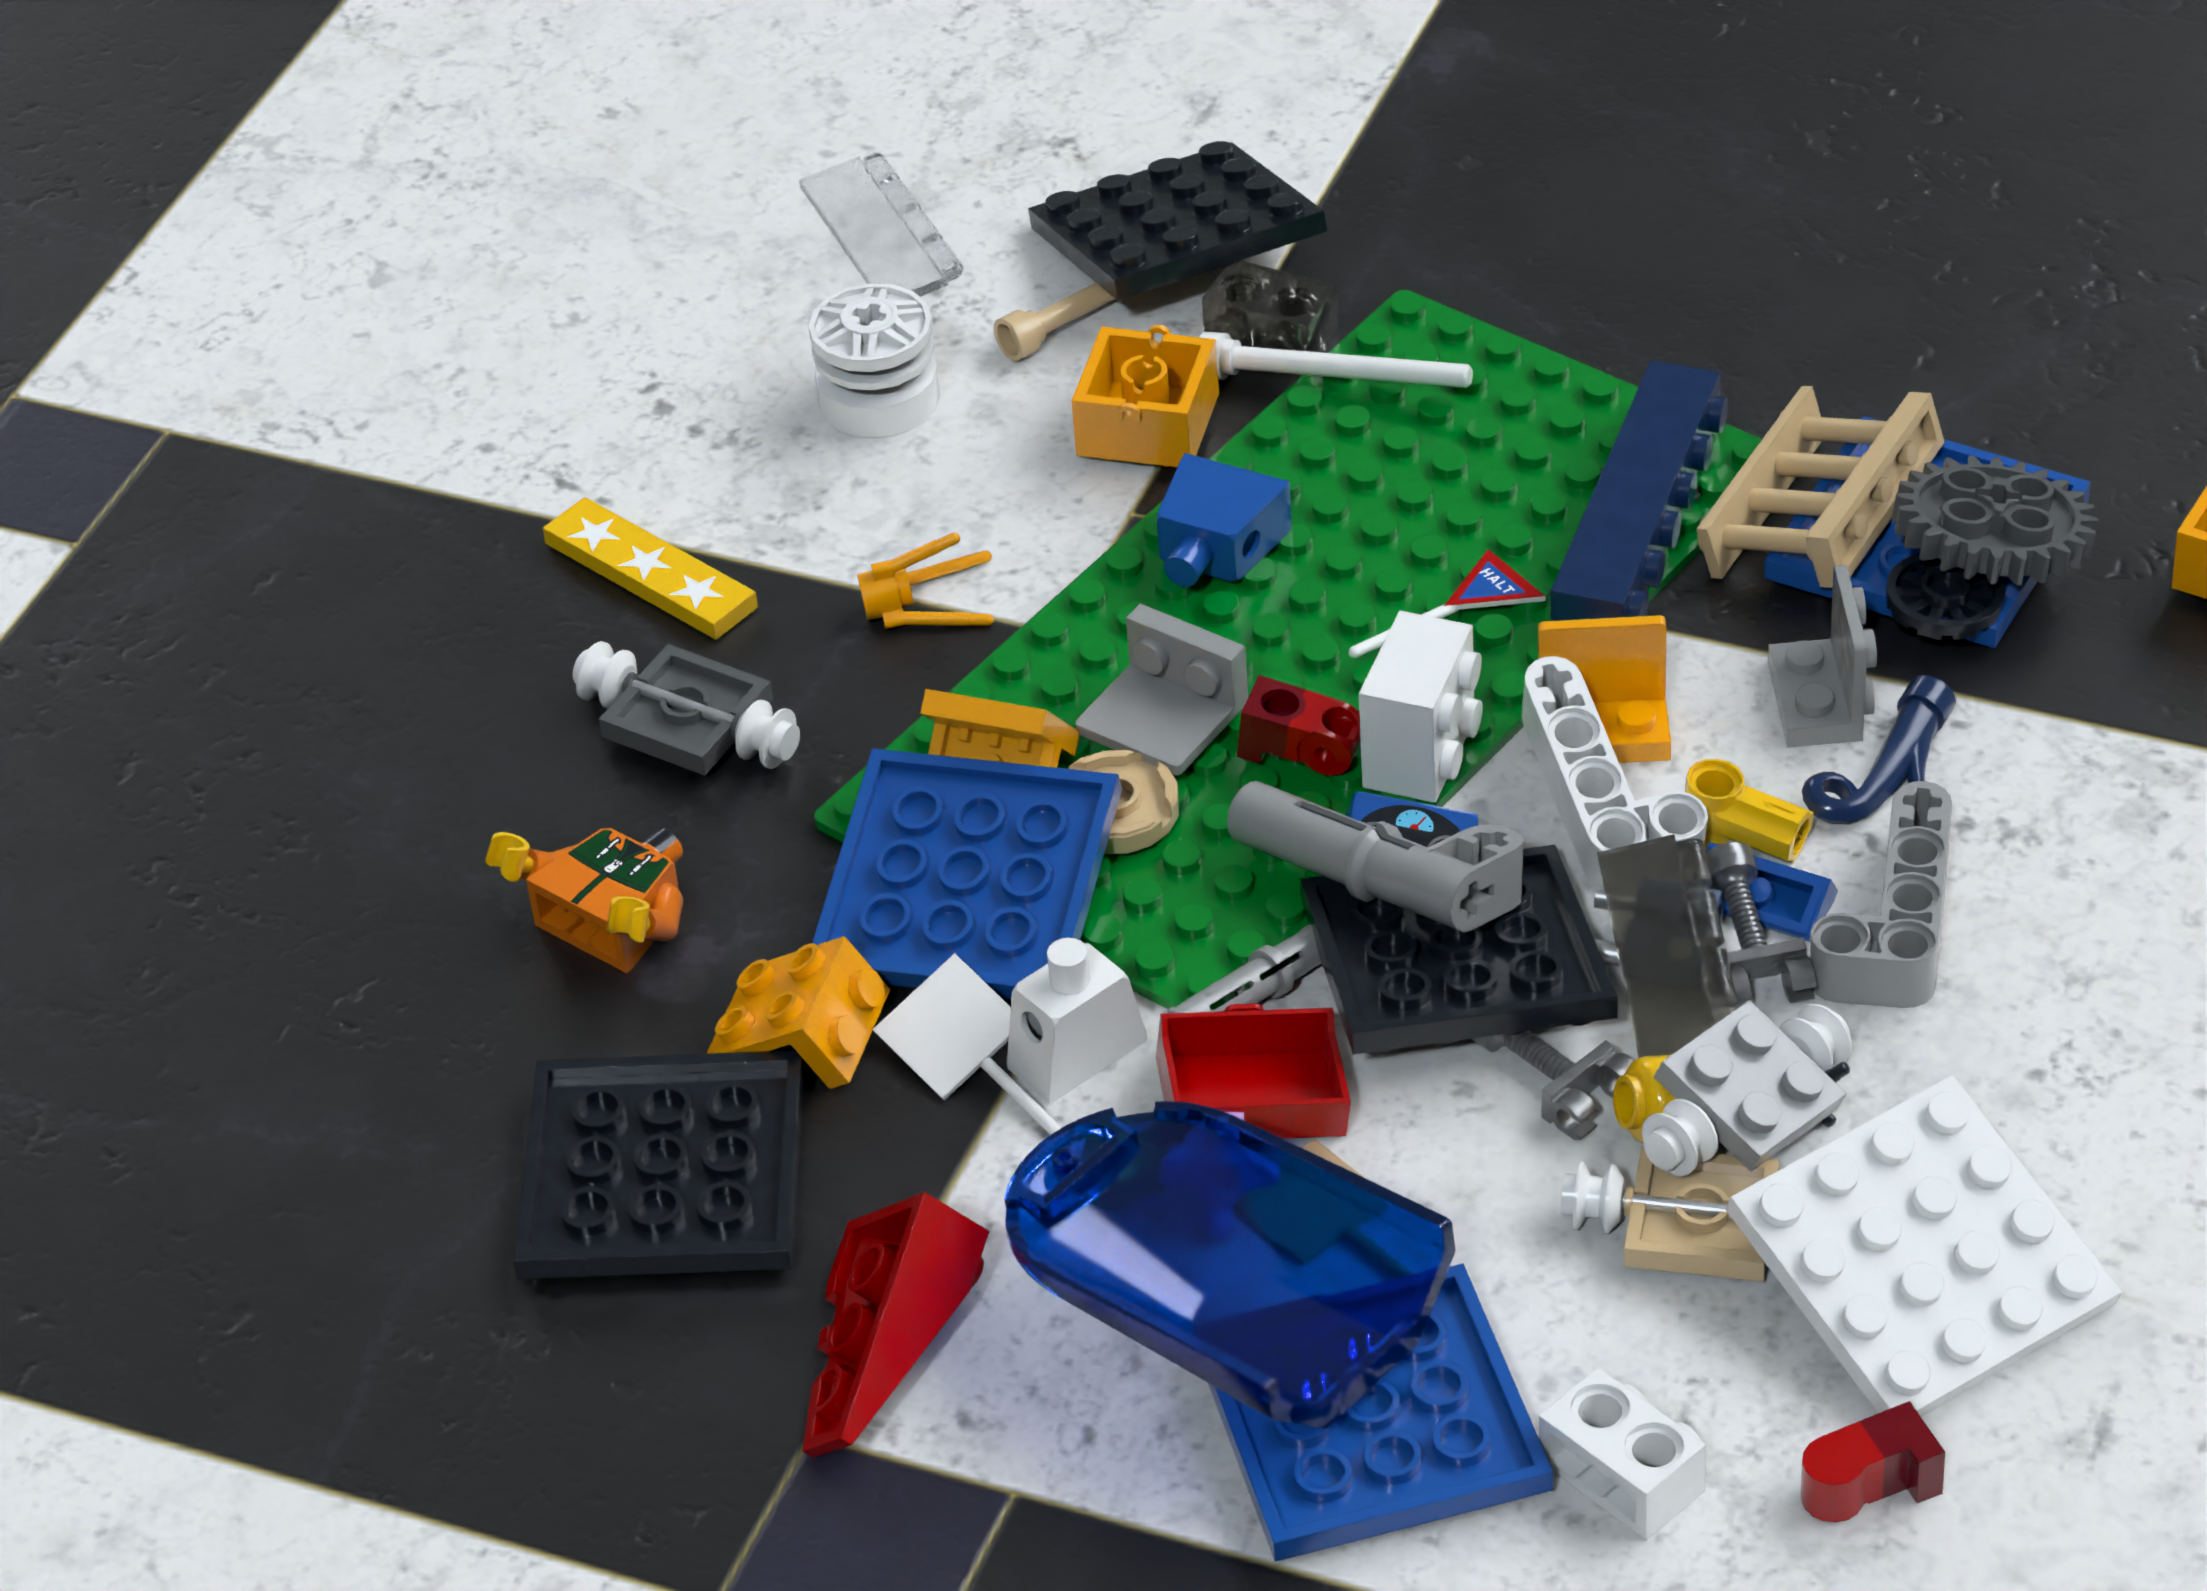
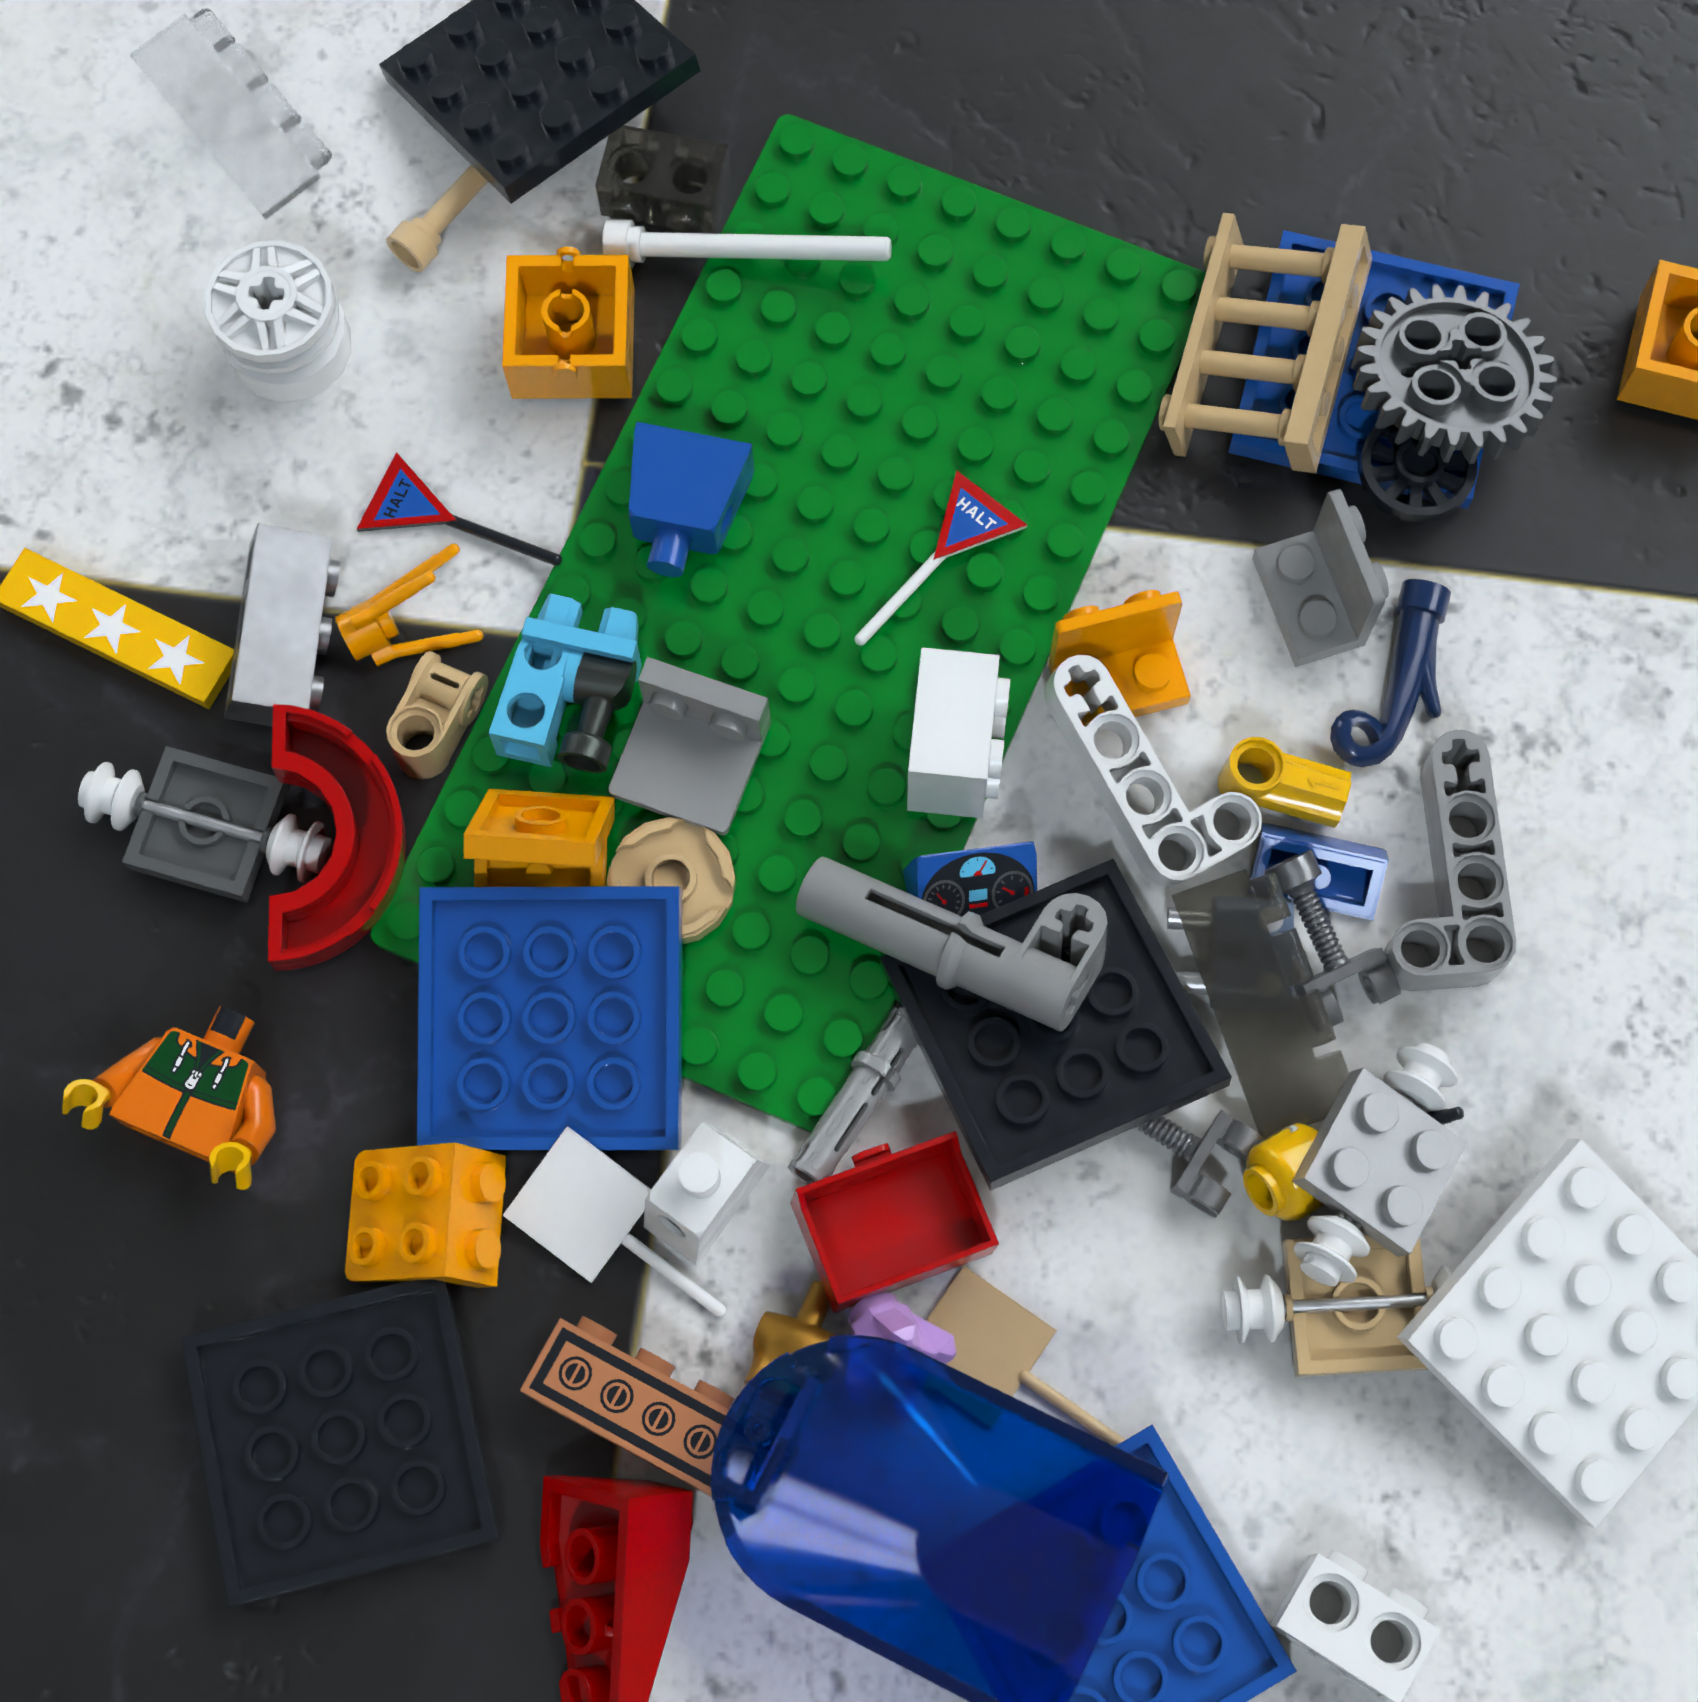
camera: 15 degrees left, 30 degrees up
leg [1237,675,1361,776] -> none
dark blue brick [1550,360,1729,621] -> none
leg [1801,1401,1945,1523] -> none
none -> brick [224,523,340,727]
none -> red brick [268,704,406,971]
none -> piece [357,452,562,566]
none -> tan piece [386,651,489,780]
none -> medium azure hips [489,594,642,773]
none -> nougat brick [520,1316,801,1525]

